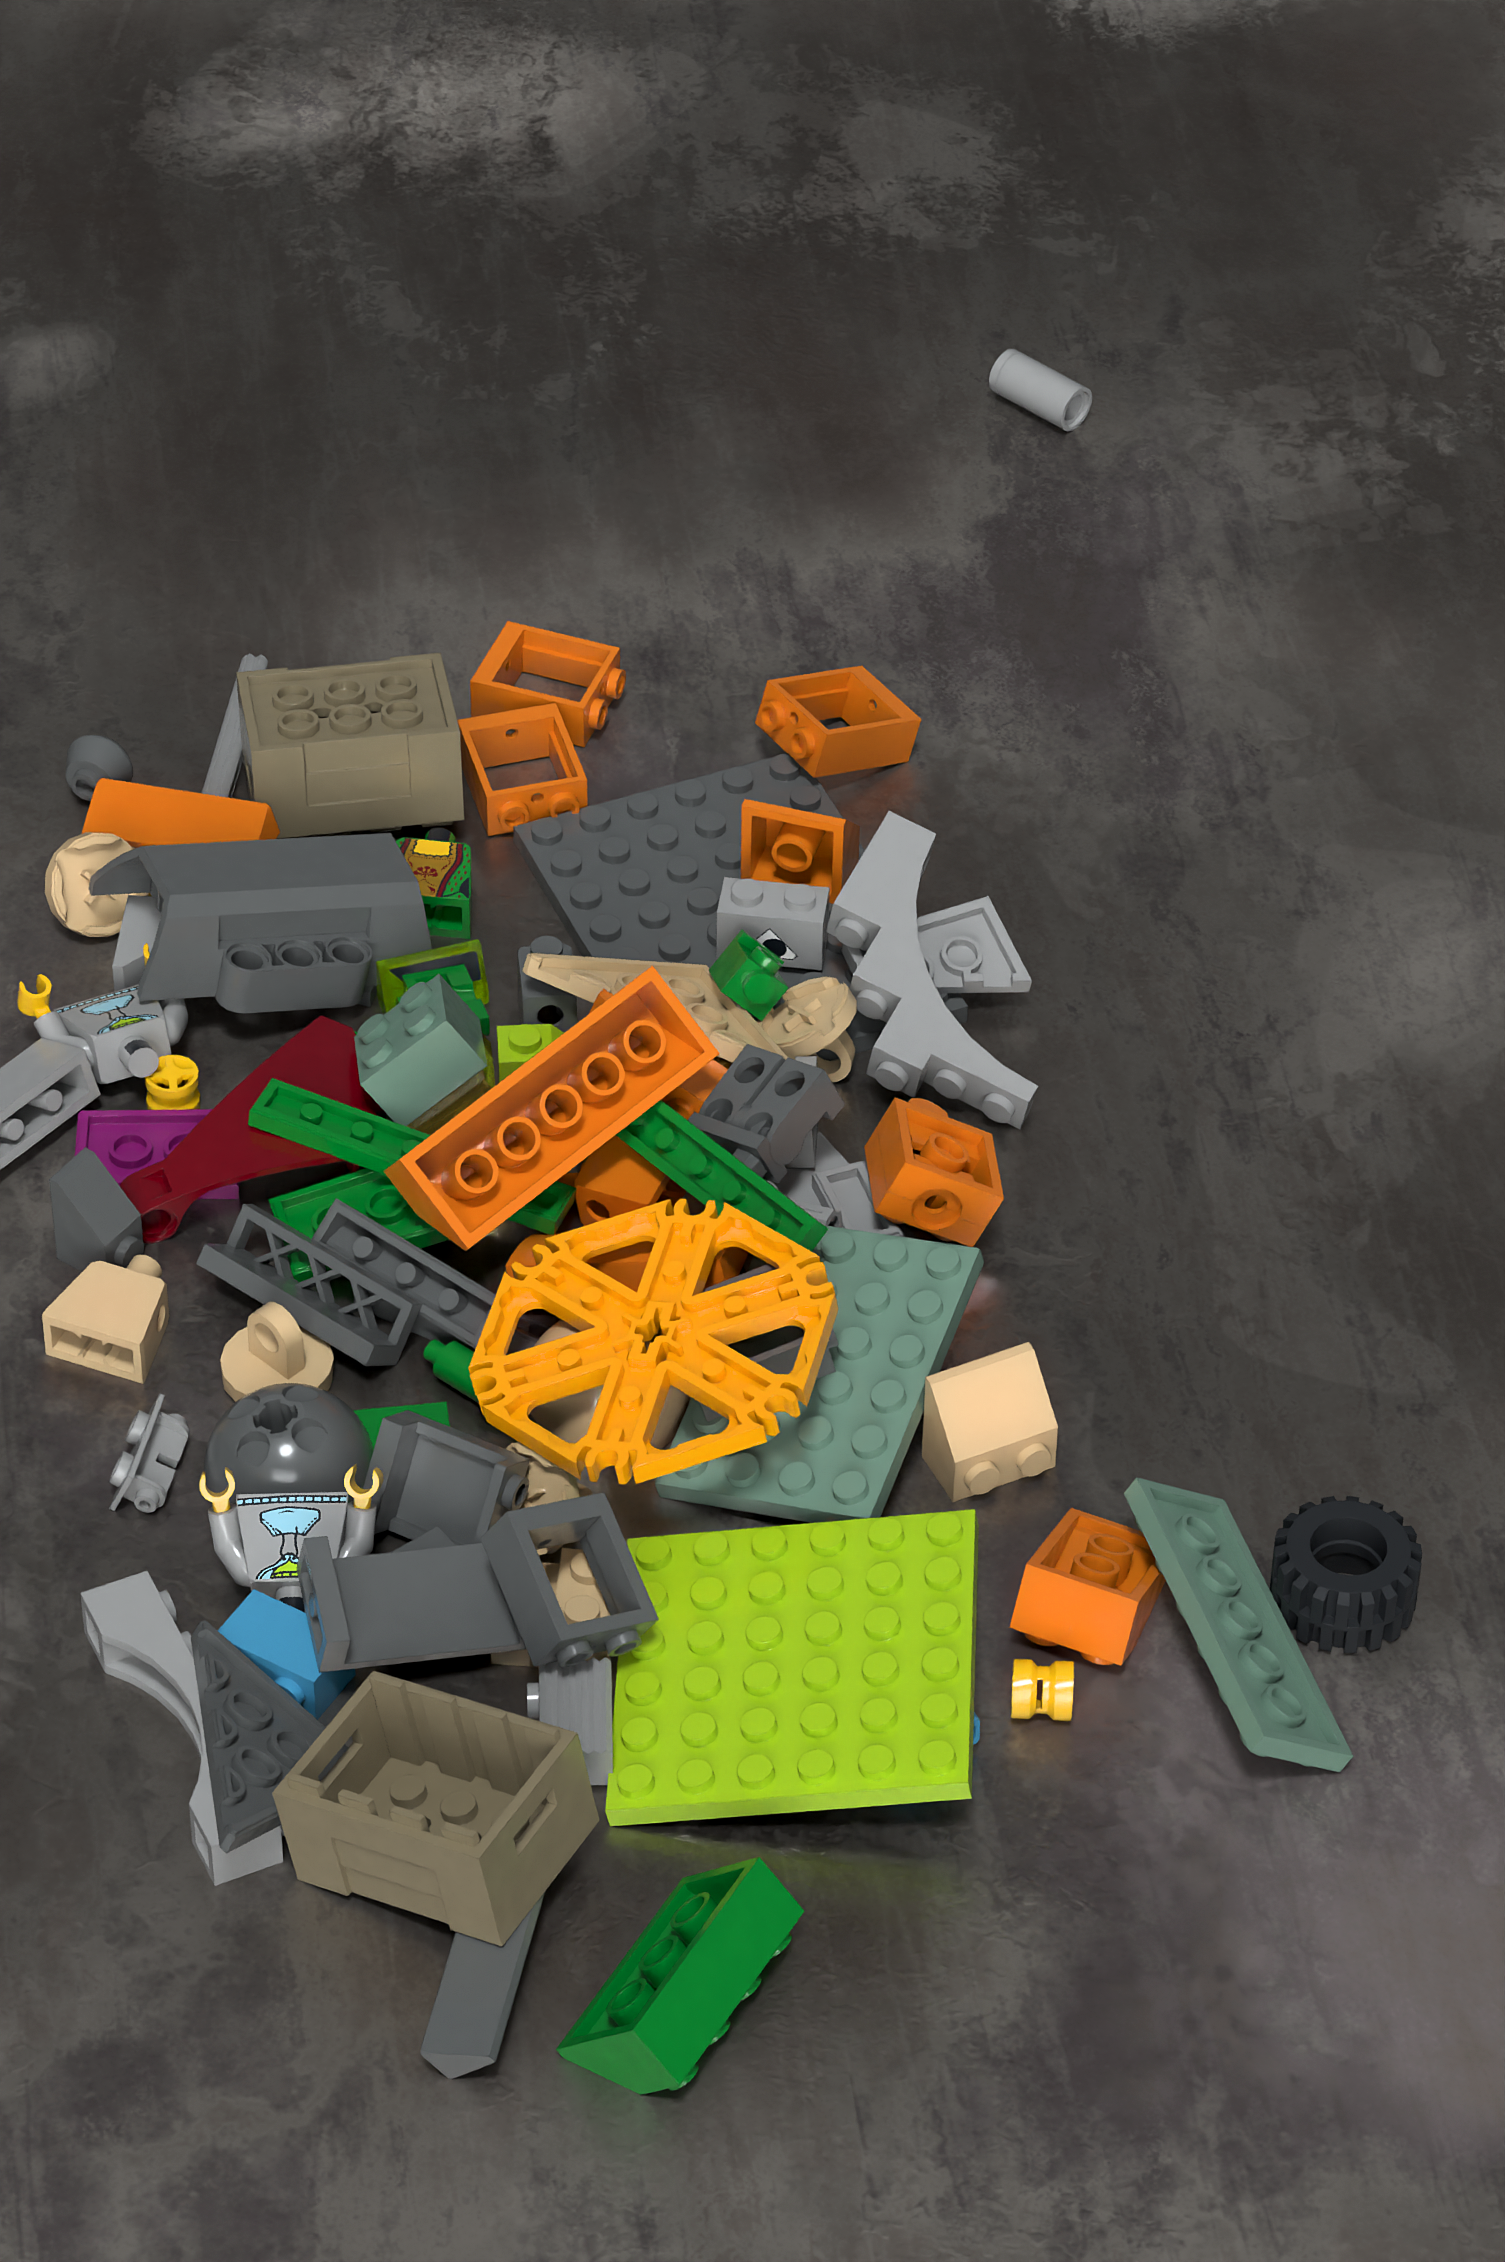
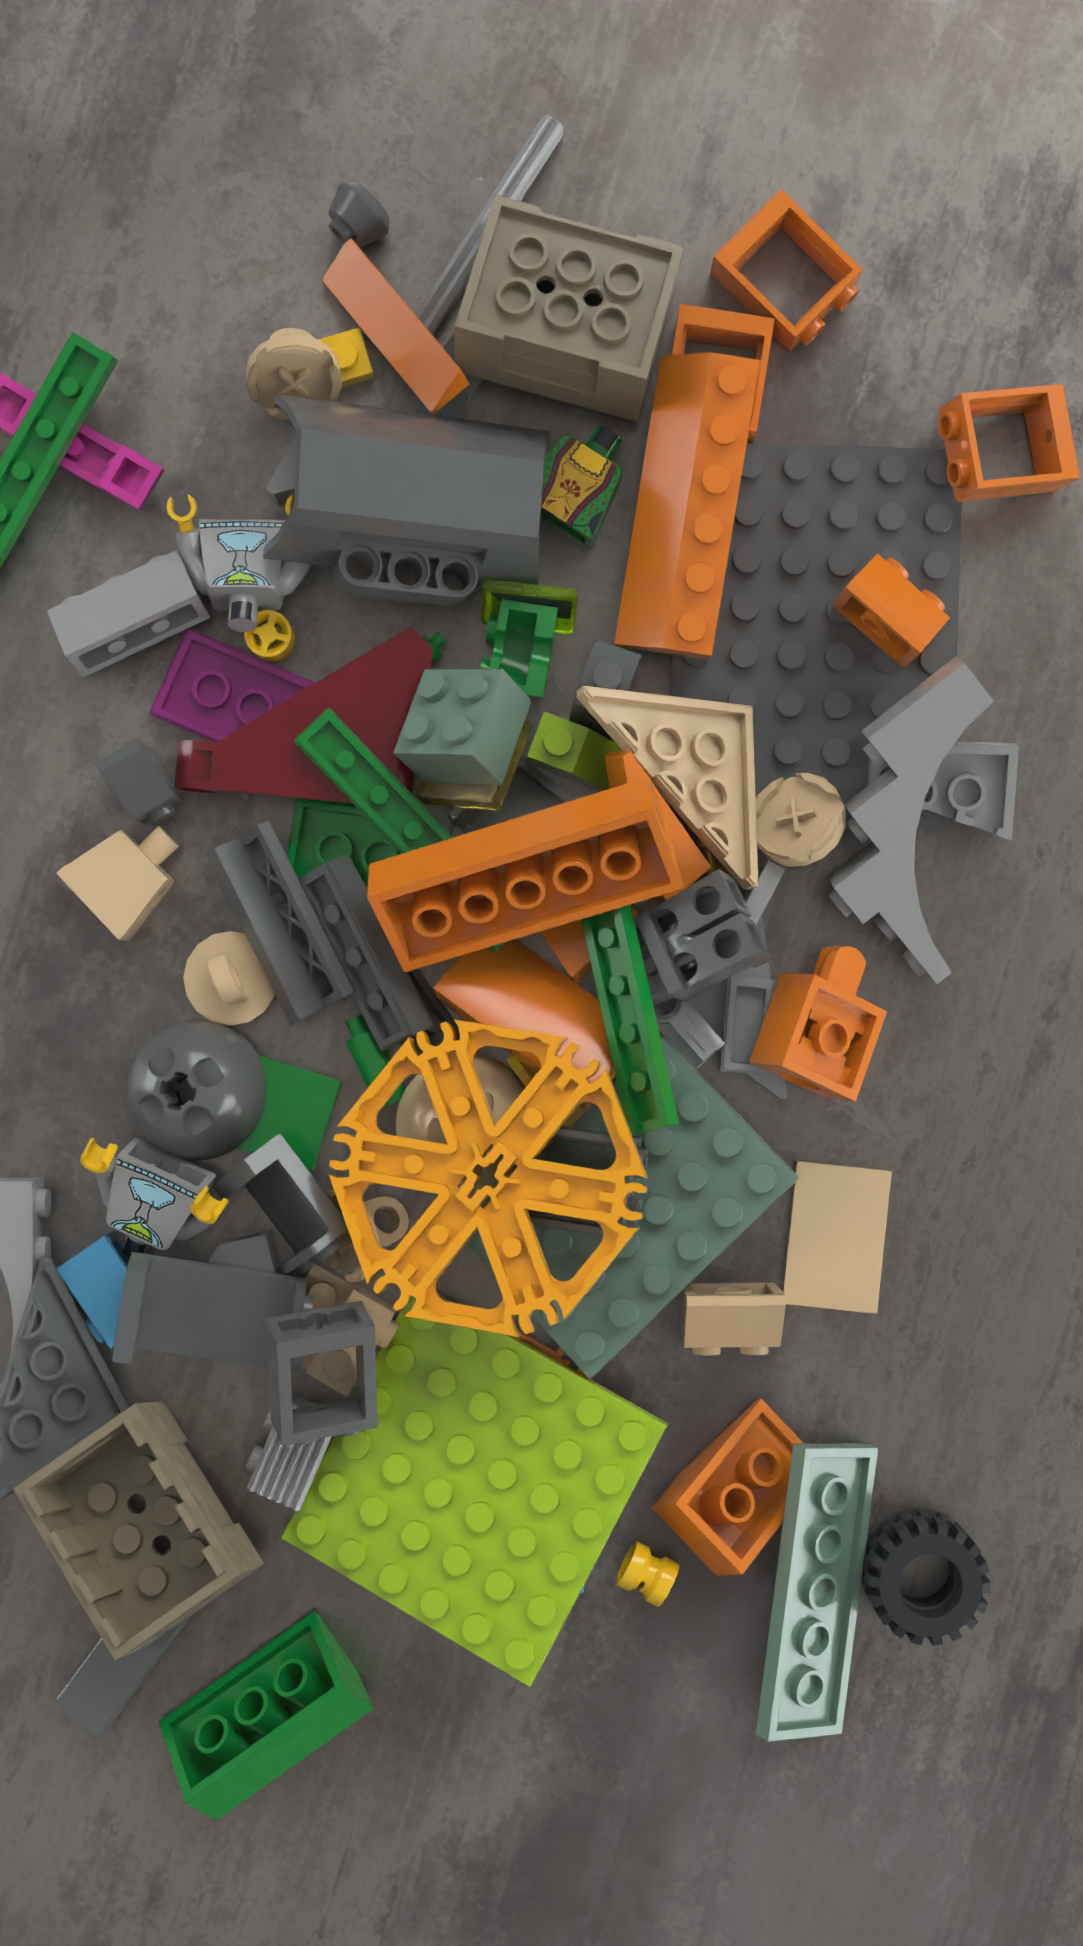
camera: 30 degrees right, 45 degrees up
light grey hinge [109,1394,190,1513] -> none
green brick [708,929,788,1021] -> none
light grey brick [716,877,830,970] -> none
none -> orange slope [614,352,761,661]
none -> tan tile [781,1160,892,1314]

